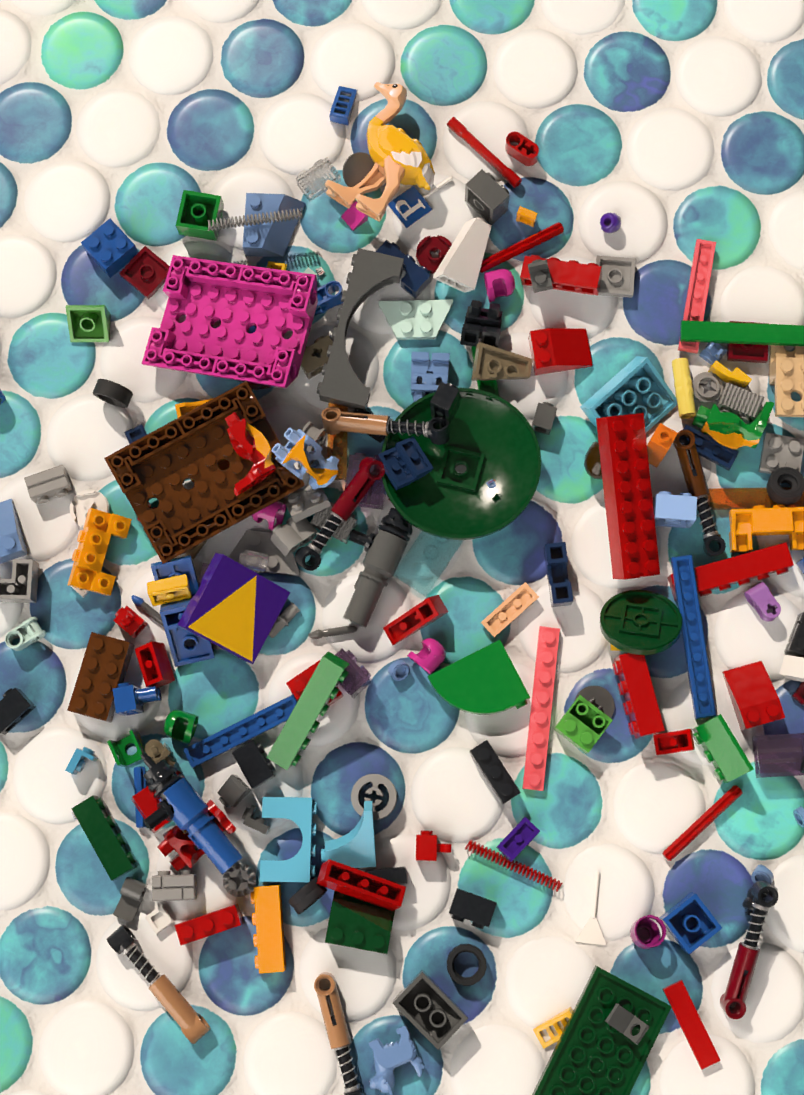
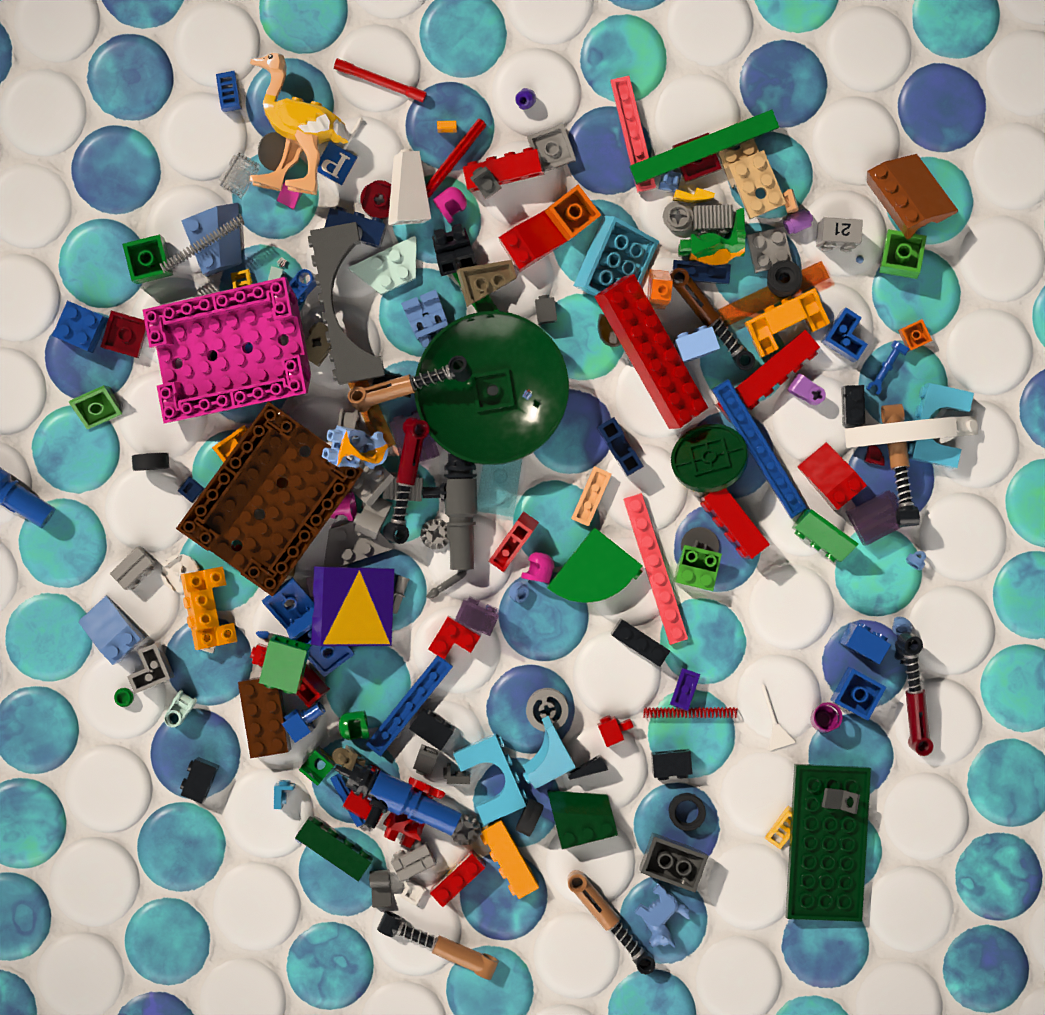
camera: 25 degrees left, 10 degrees up
yellow slope [147,574,192,606] -> none
red hips [225,412,277,497] -> none
clear brick [238,550,269,573] -> none
brick [266,651,350,770] -> none
red brick [316,859,406,911] -> none
dark blue slope [377,436,433,490] -> none
black brick [430,382,460,425] -> none
dark grey brick [465,169,510,225] -> none
red beam [505,132,539,166] -> none
red slope [653,729,695,755] -> none
red axle [662,785,743,861] -> none
red tile [662,980,721,1070] -> none
light yellow axle [672,358,696,419] -> none
none -> brick [259,634,311,694]
none -> light grey gear [421,519,449,549]
none -> orange brick [545,184,601,241]
none -> blue brick [839,622,891,665]

